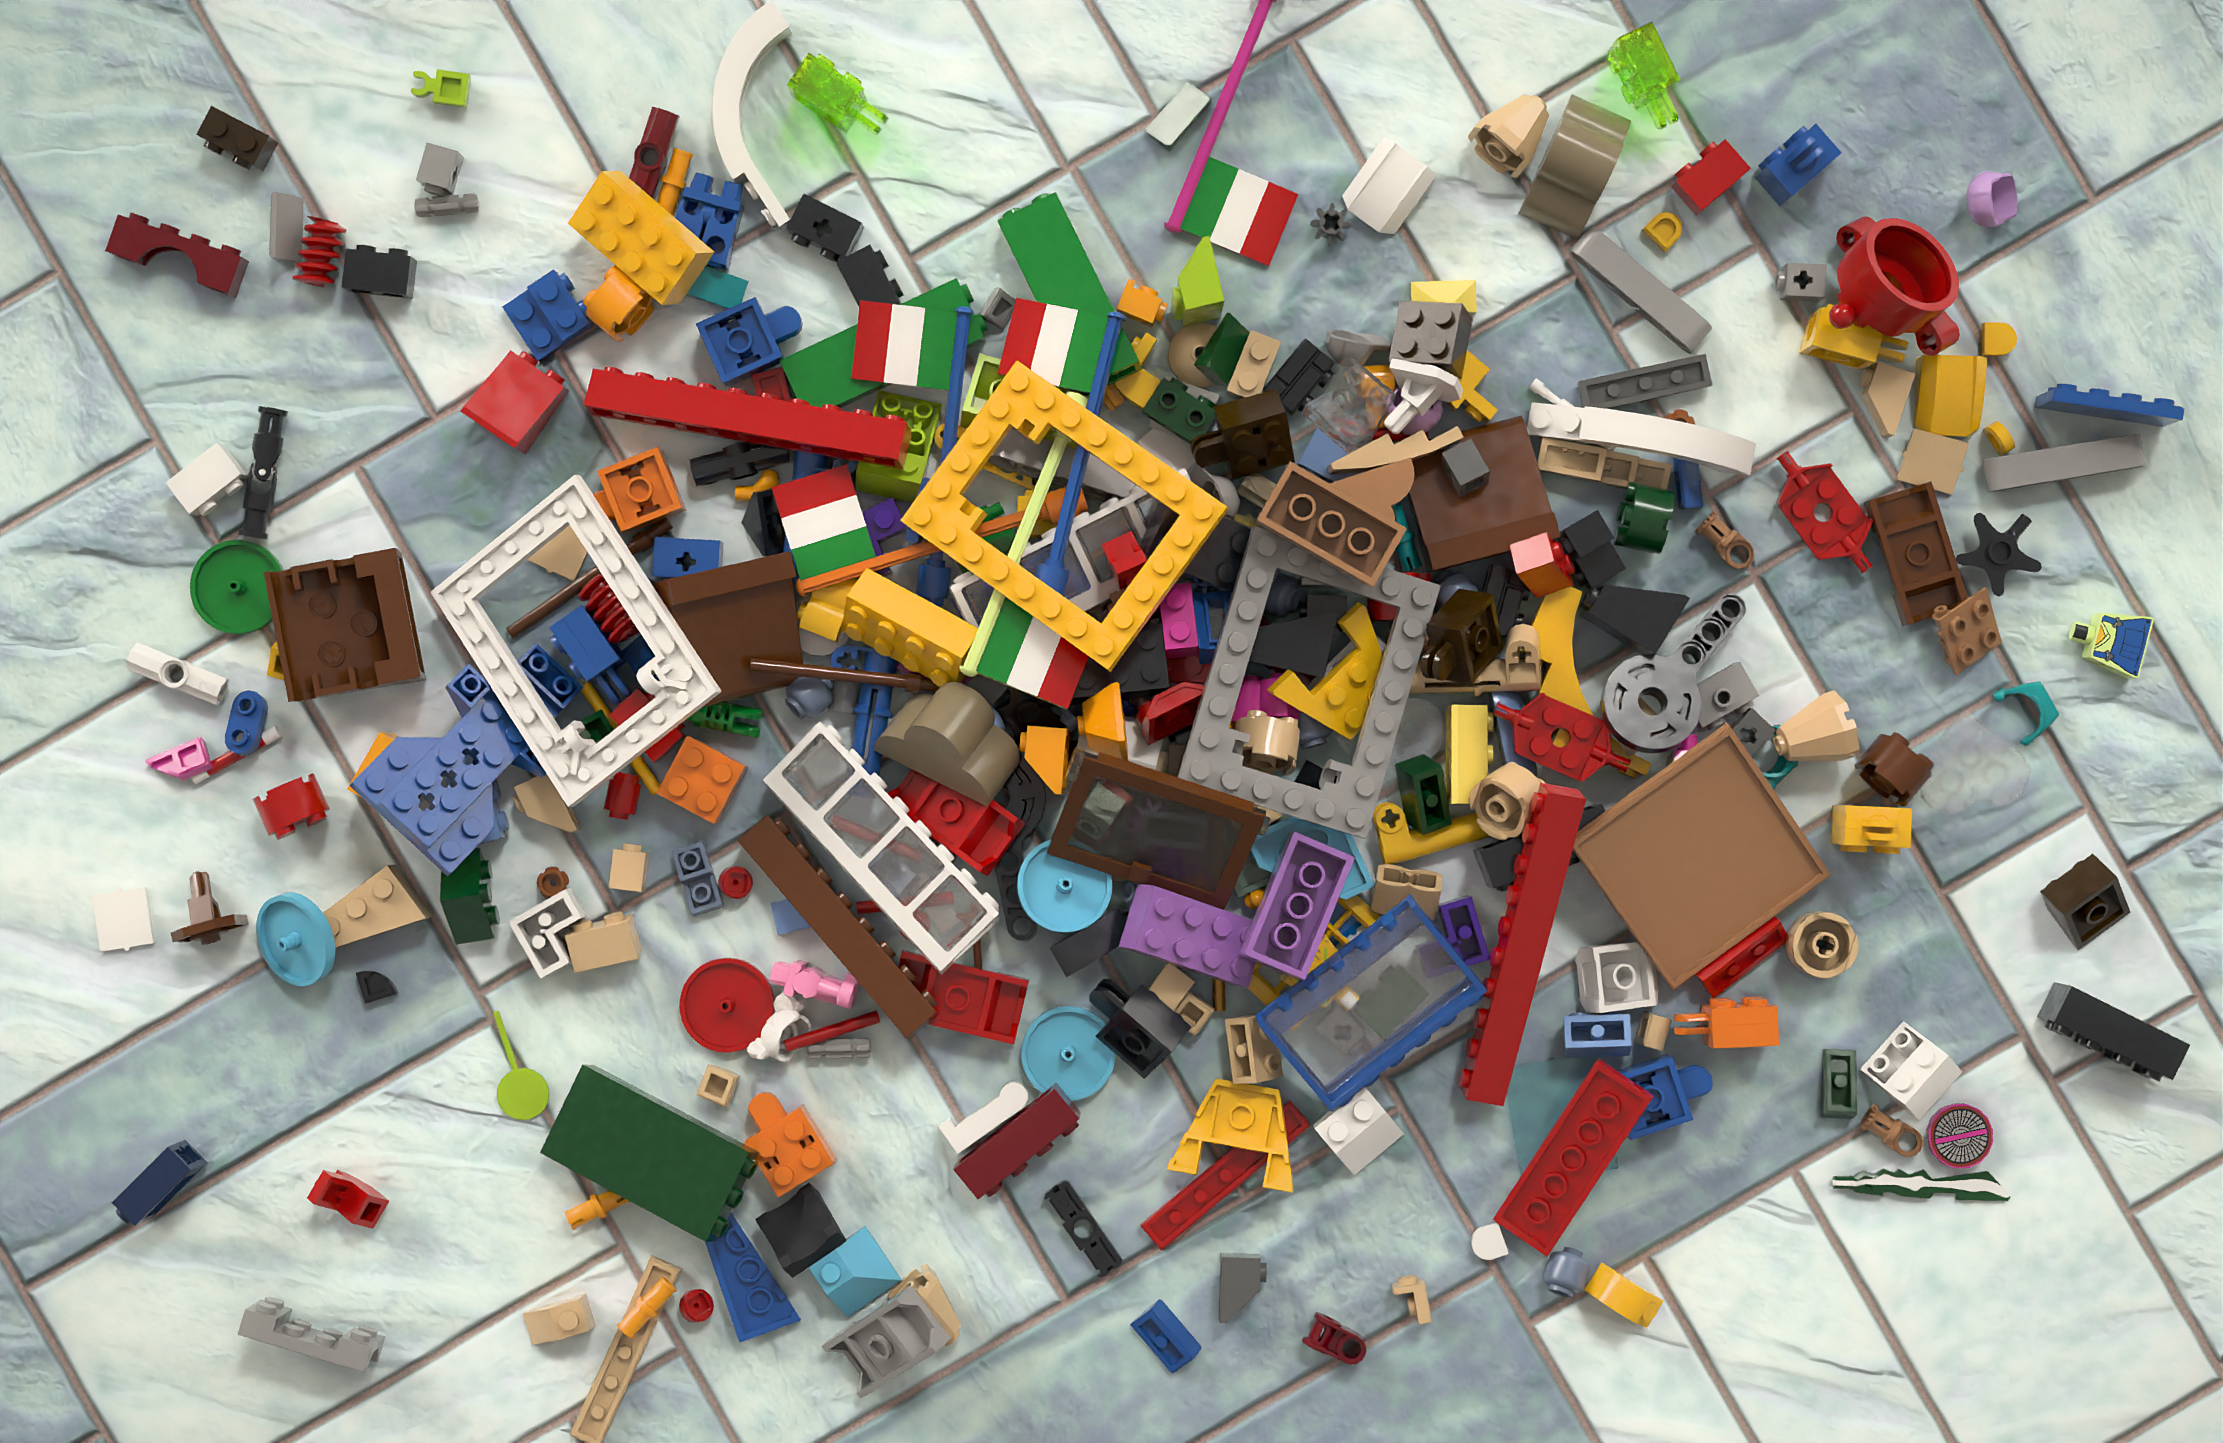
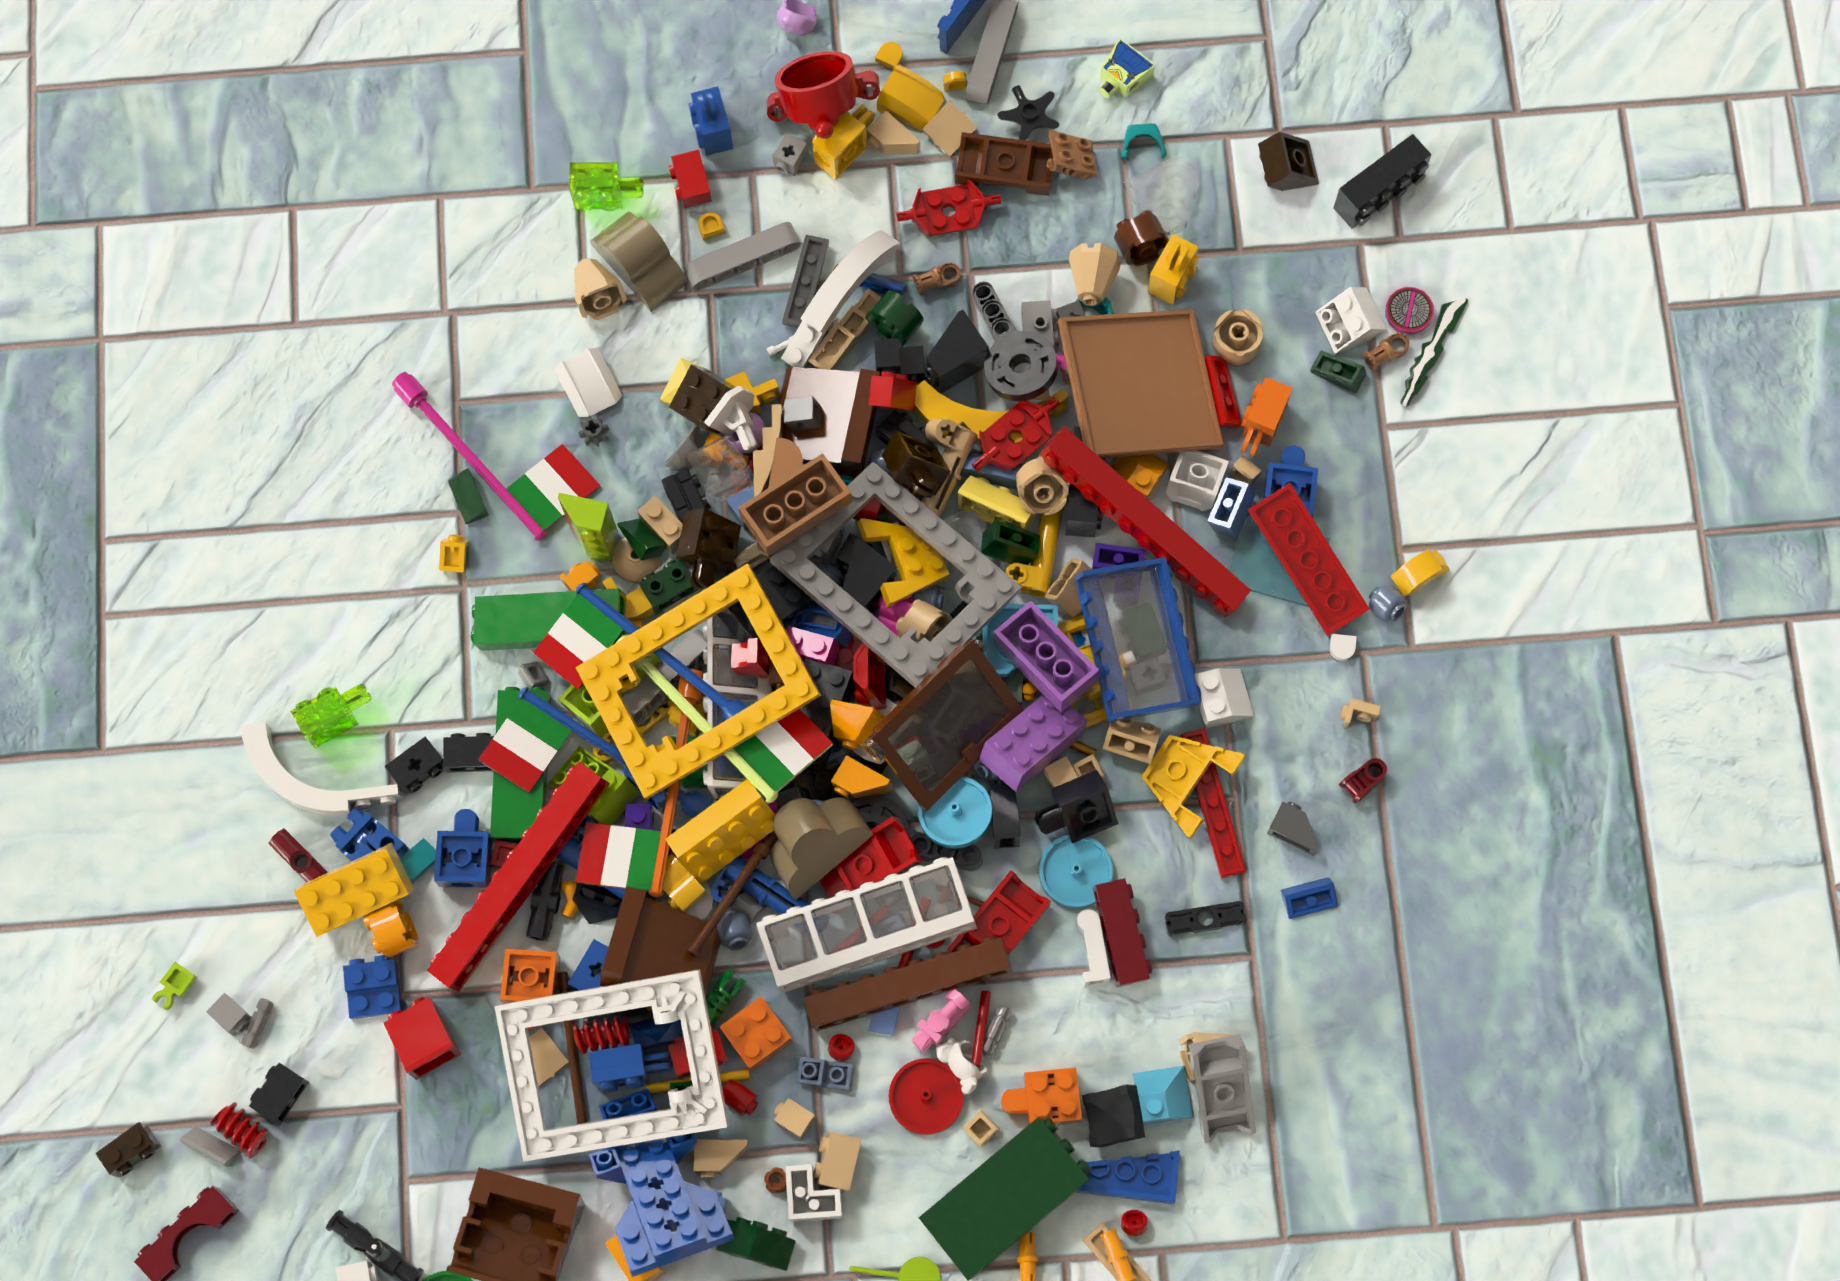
camera: 65 degrees left, 15 degrees down
light orange pin [657,148,693,216] -> none
none -> yellow bracket [439,534,469,573]
none -> light orange slope [1112,454,1170,500]

